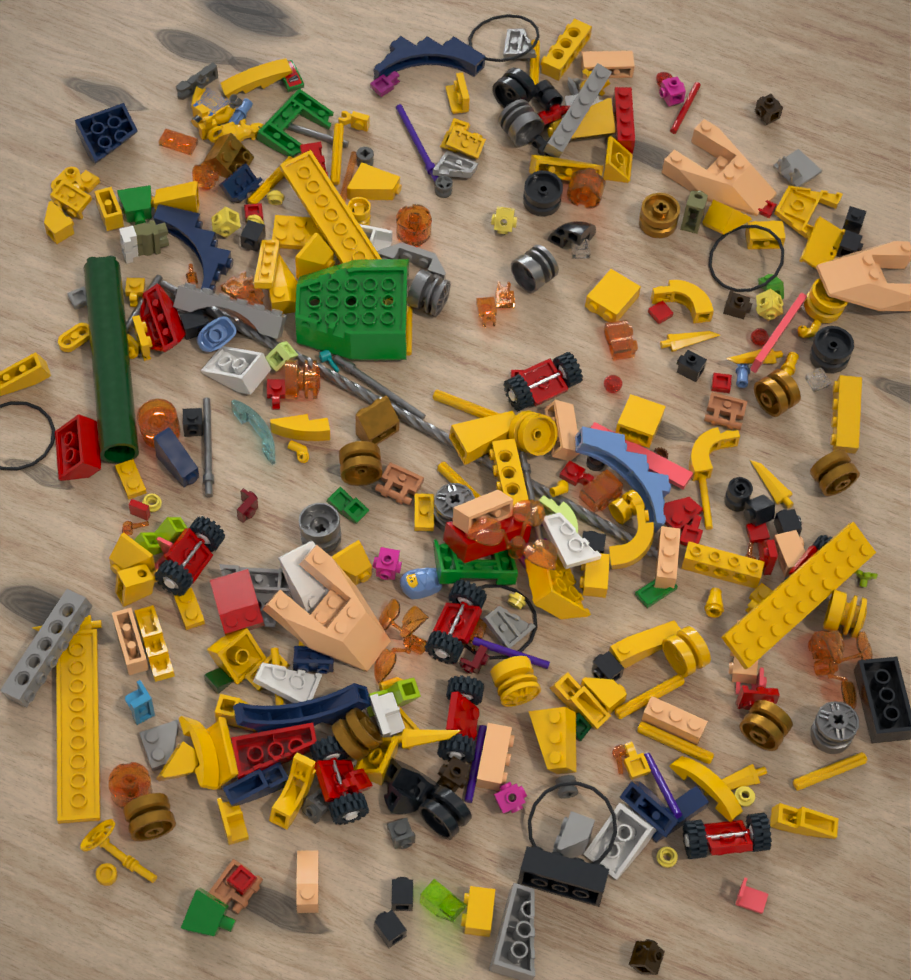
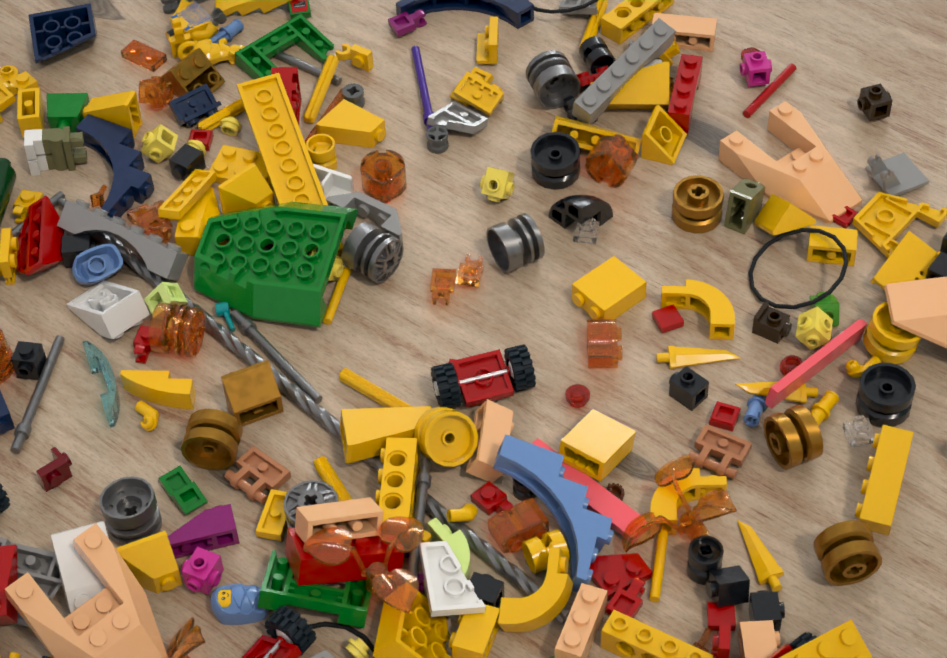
camera: 20 degrees right, 10 degrees down
black wheel [492,67,536,108] -> none
none -> magenta slope [168,504,240,559]
none -> clear orange plant [622,455,737,553]

